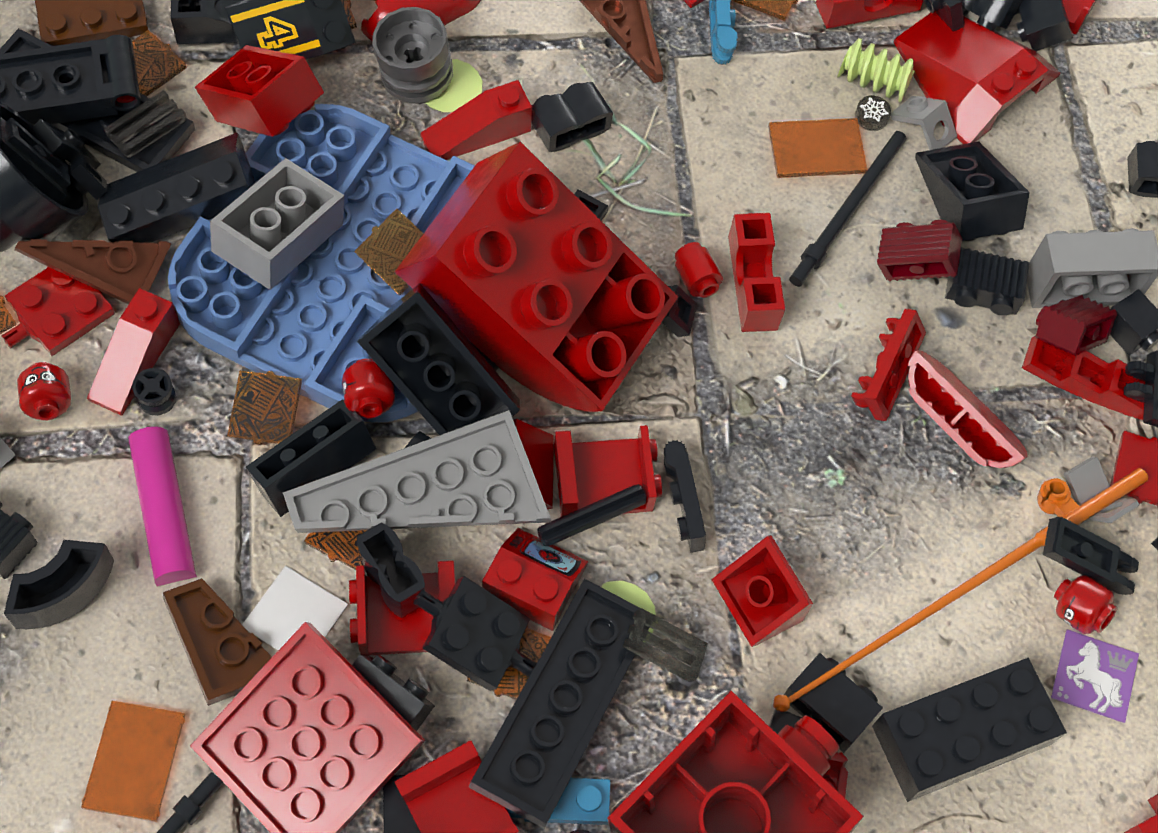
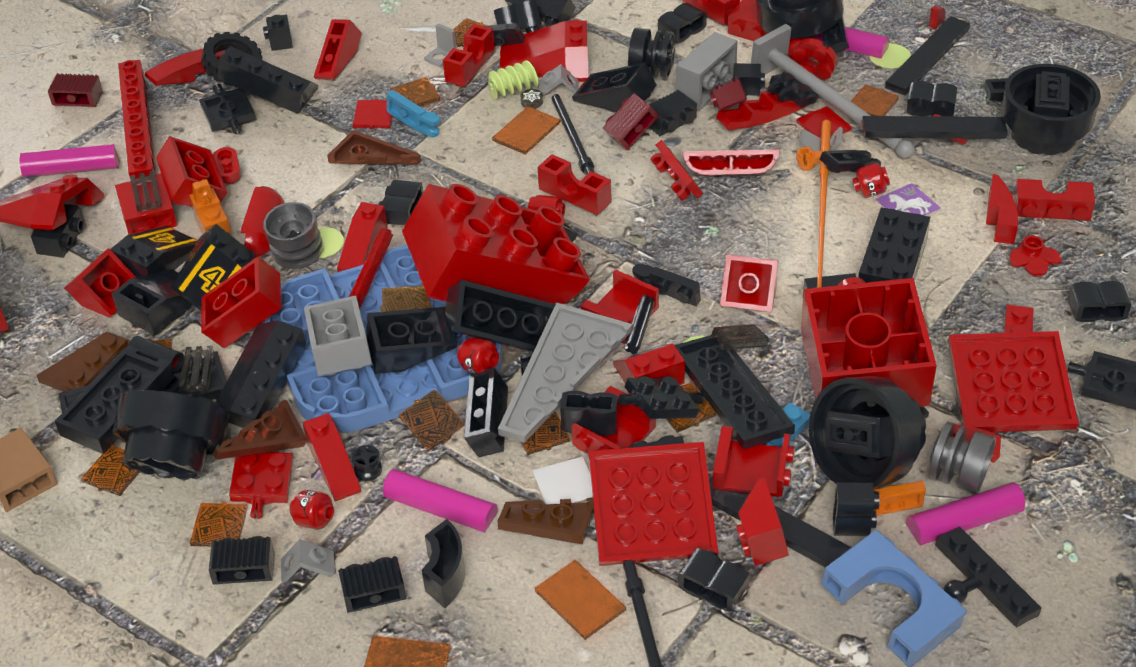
camera: 40 degrees left, 20 degrees down
none -> red axle [349,227,394,310]
none -> black slope [366,306,457,374]
none -> black wheel [628,28,675,79]

